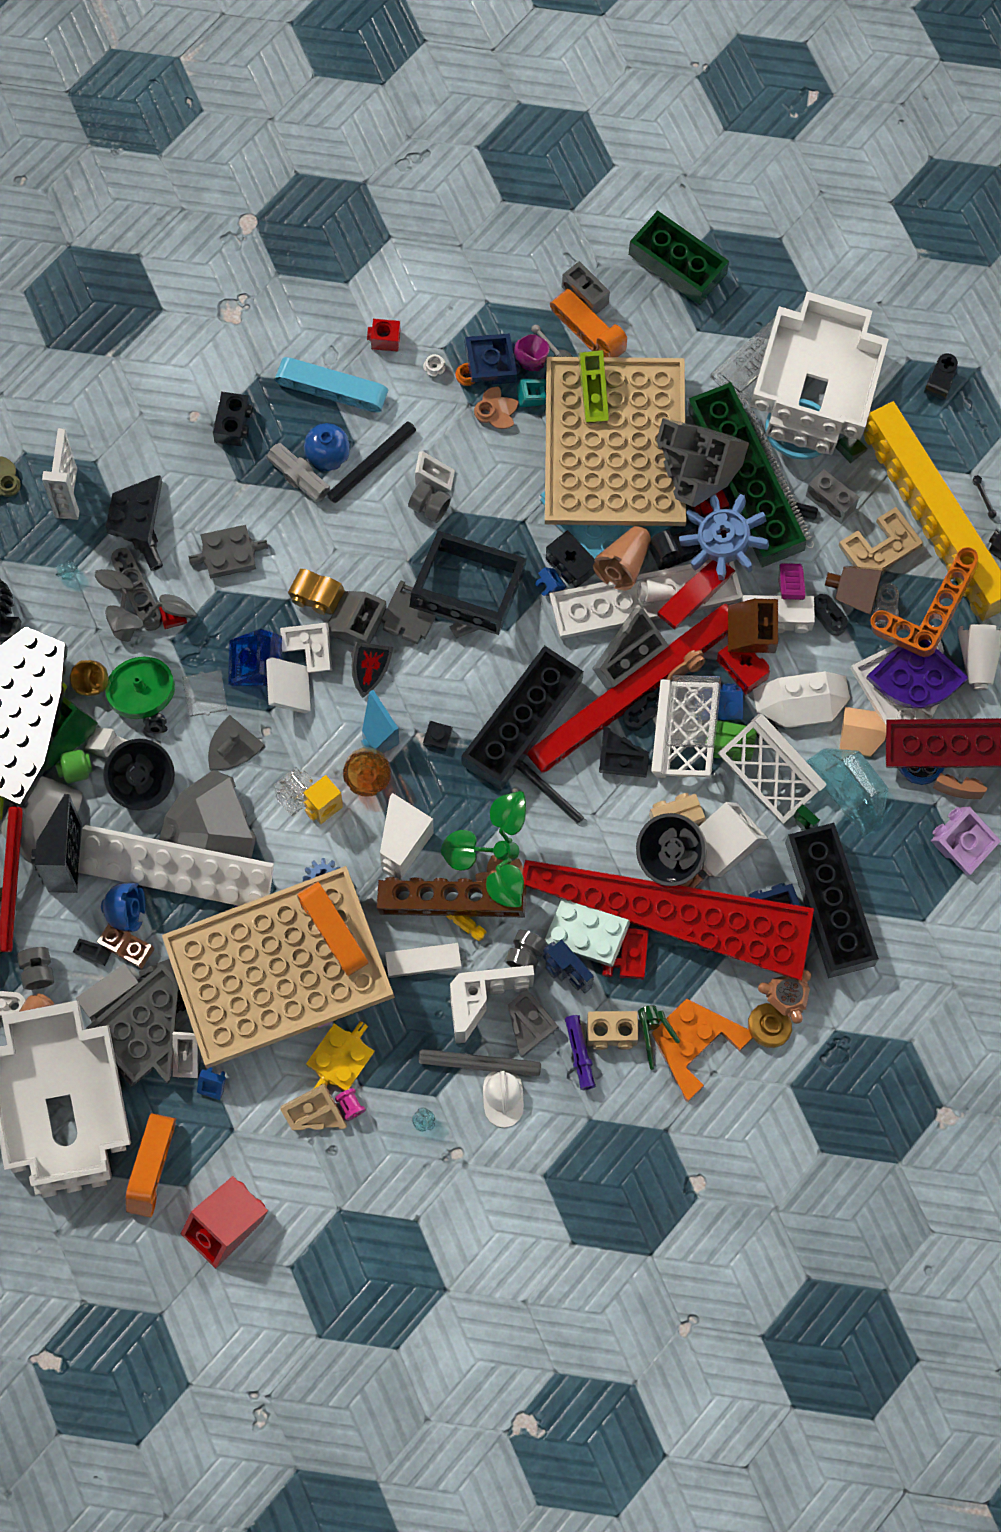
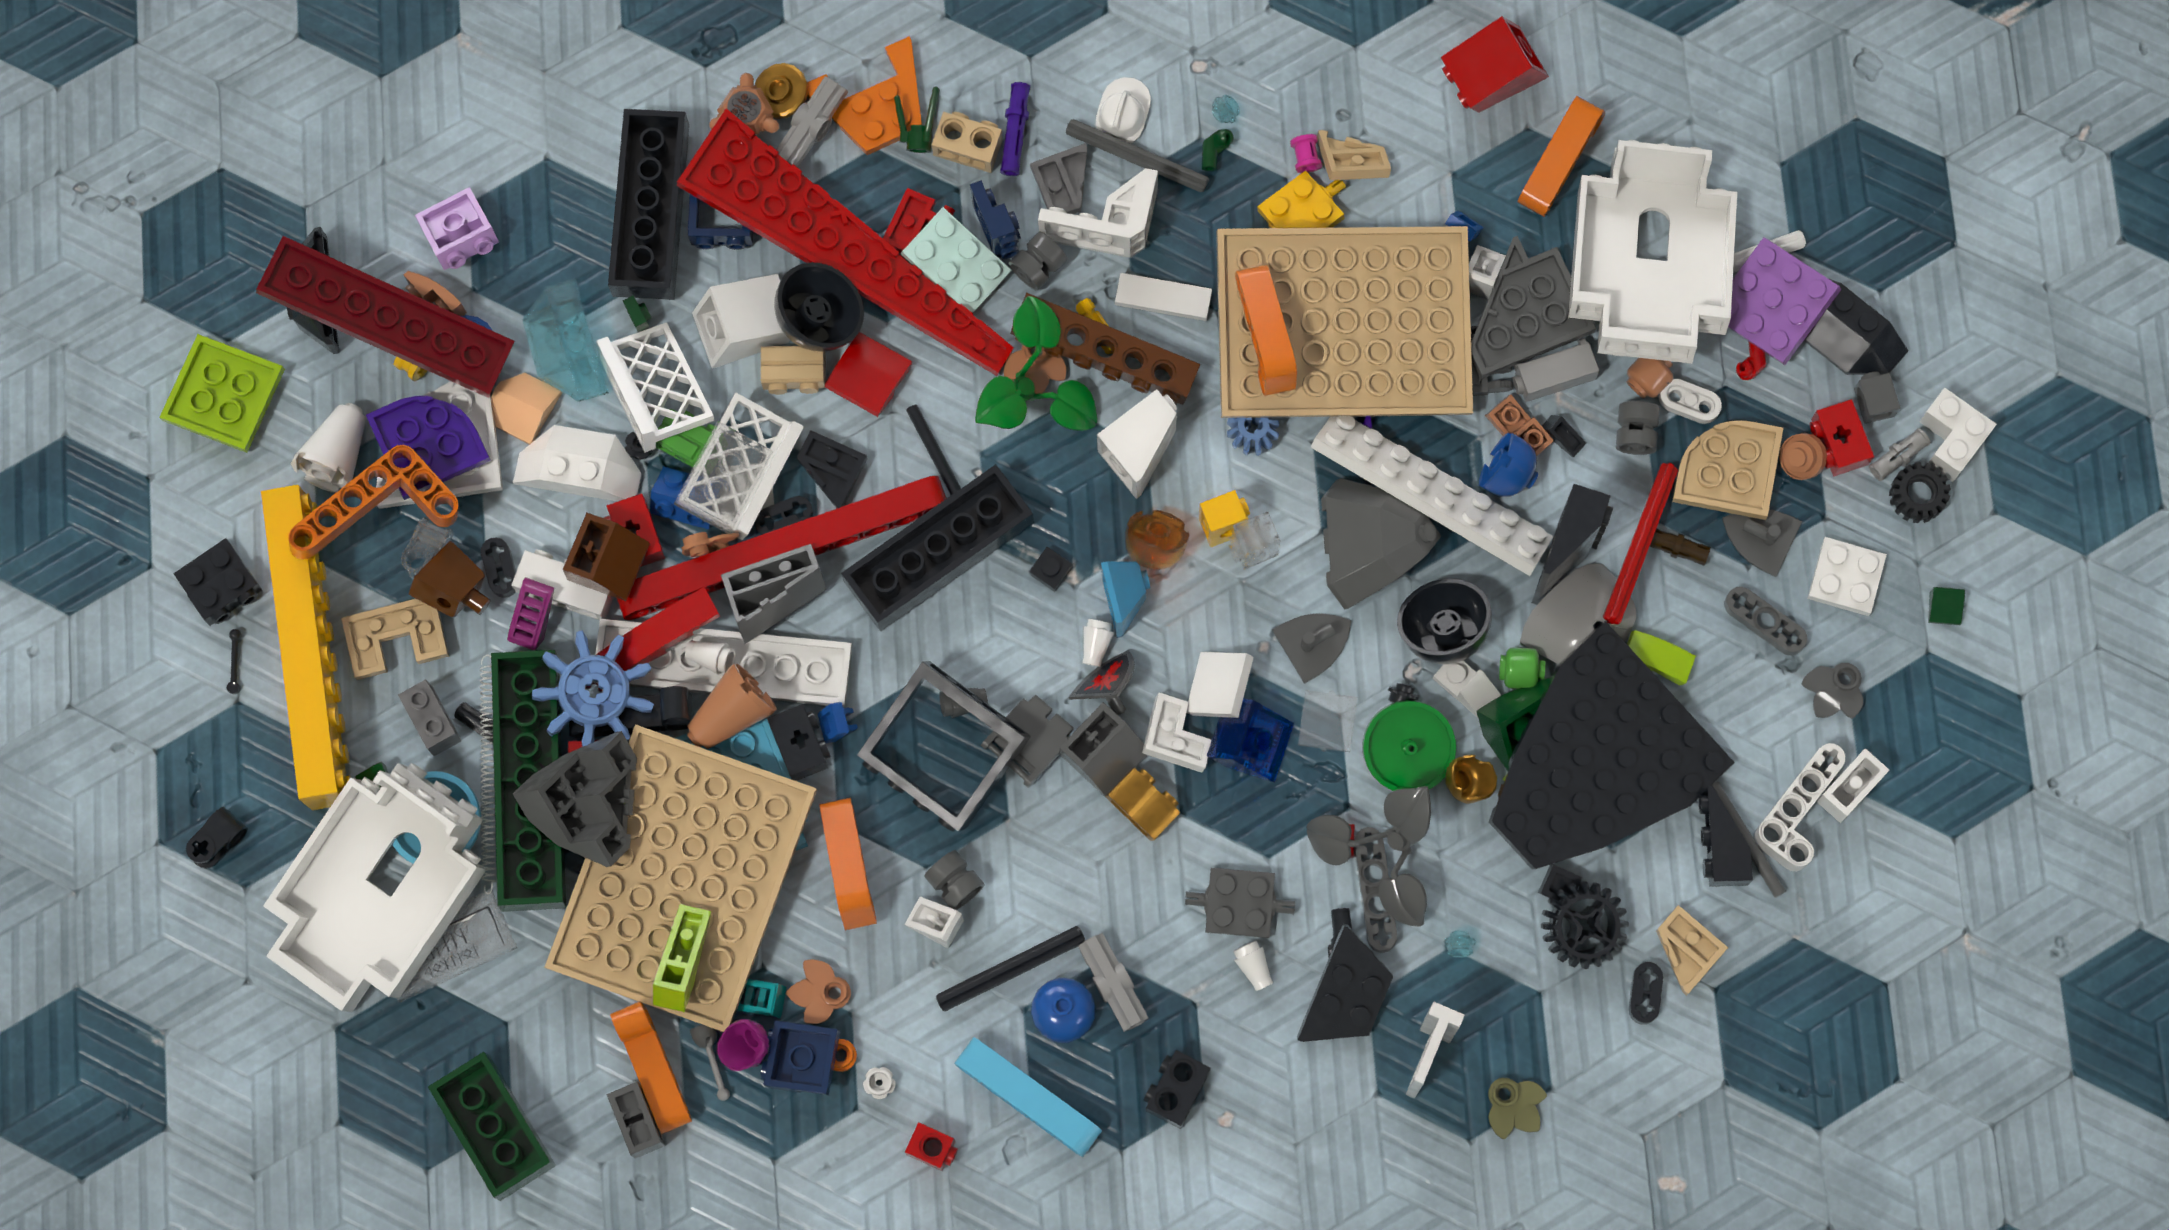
camera: 155 degrees left, 5 degrees up
none -> light grey piece [776,76,848,167]
none -> orange beam [819,797,877,930]
none -> red slope [825,332,912,417]
none -> white cone [1082,619,1114,667]
none -> dark green arm [1202,129,1234,171]
none -> white cone [1233,940,1273,991]

